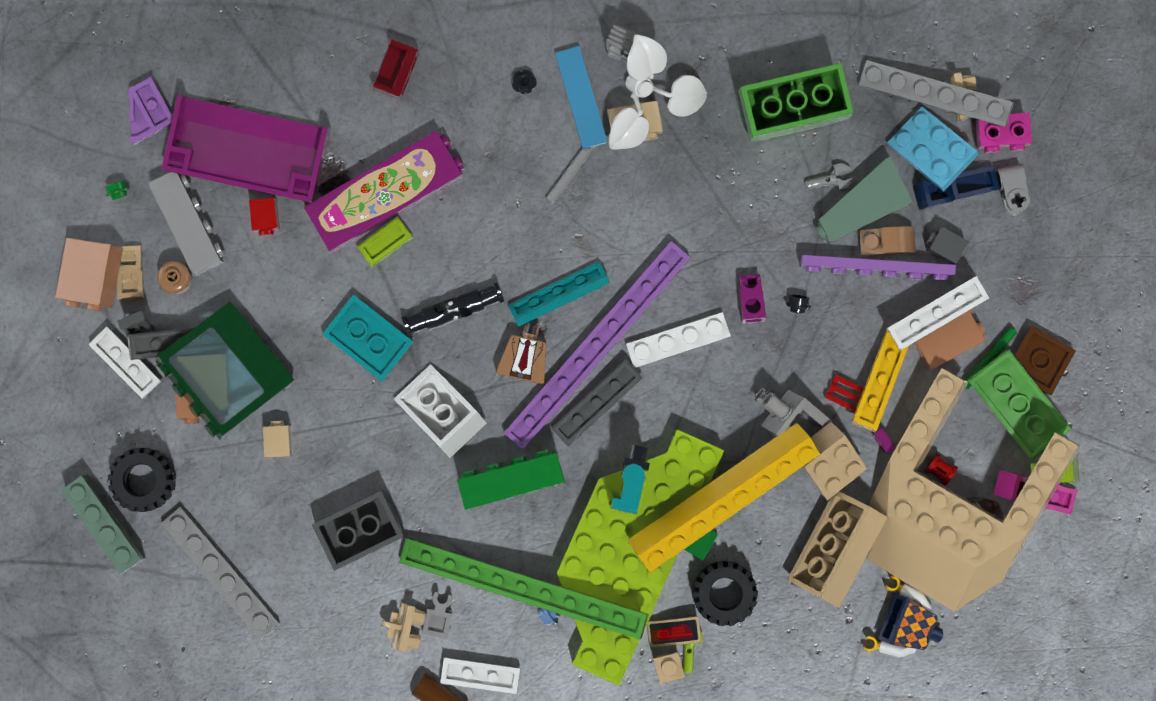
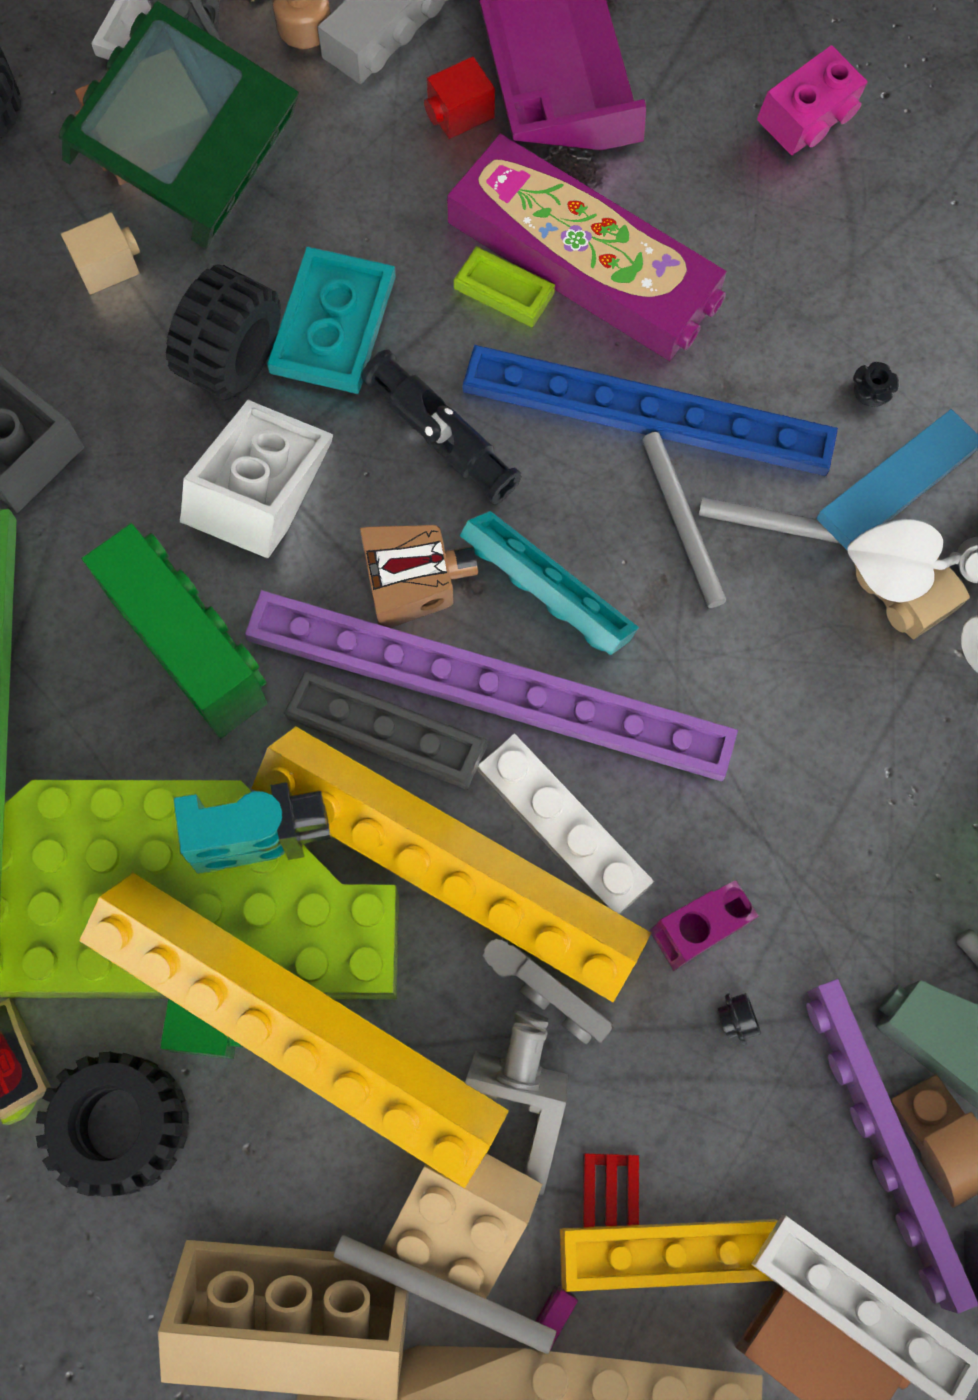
camera: 65 degrees right, 15 degrees down
dark red panel [371,39,419,100] -> none
none -> black tyre [166,264,281,400]
none -> yellow brick [251,727,651,1002]
none -> light grey bar [334,1235,557,1354]
none -> blue tile [463,345,838,476]
none -> light grey hinge [482,938,614,1044]
none -> light grey bar [642,432,726,608]
none -> dark pink brick [757,45,868,156]

